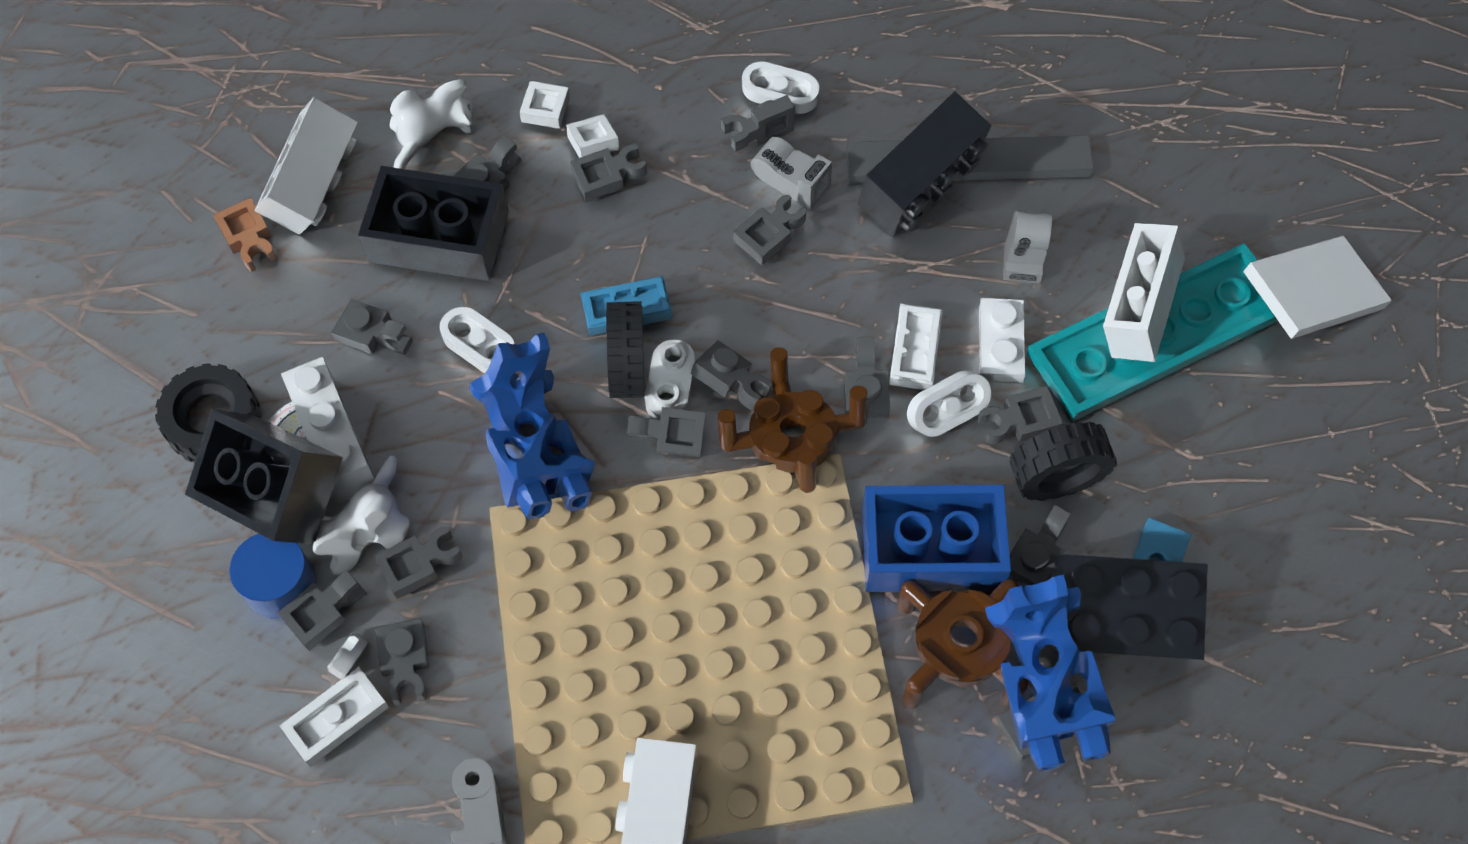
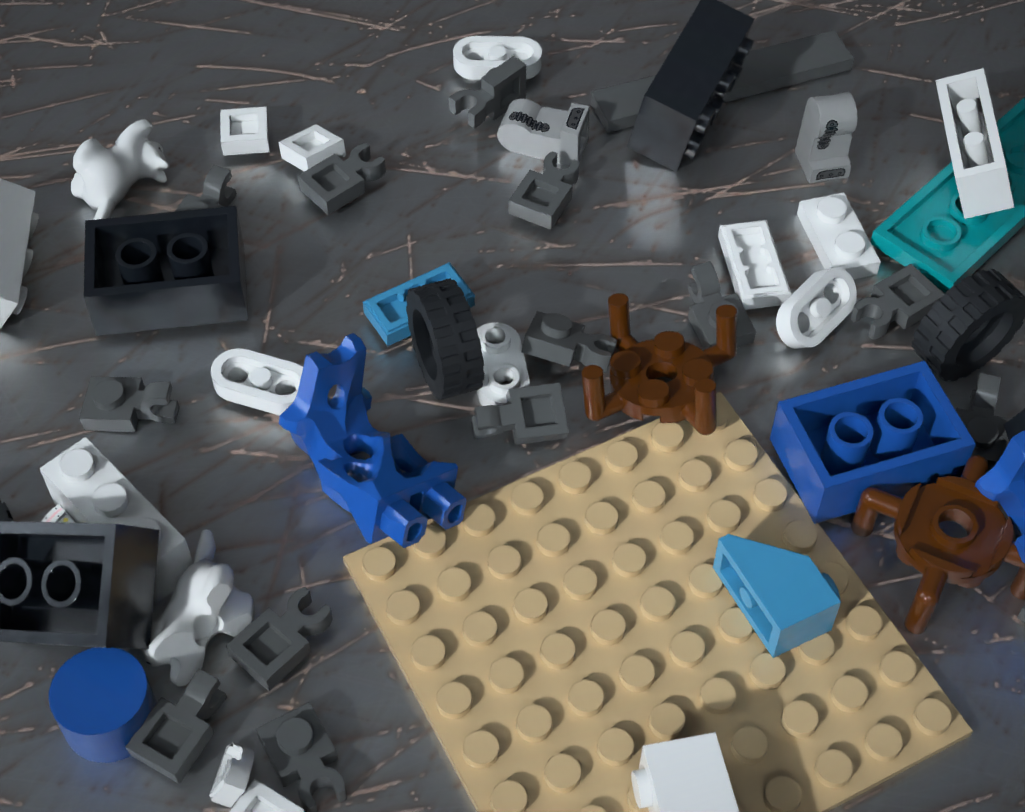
camera: 20 degrees left, 10 degrees down
none -> dark azure slope [713,534,841,658]

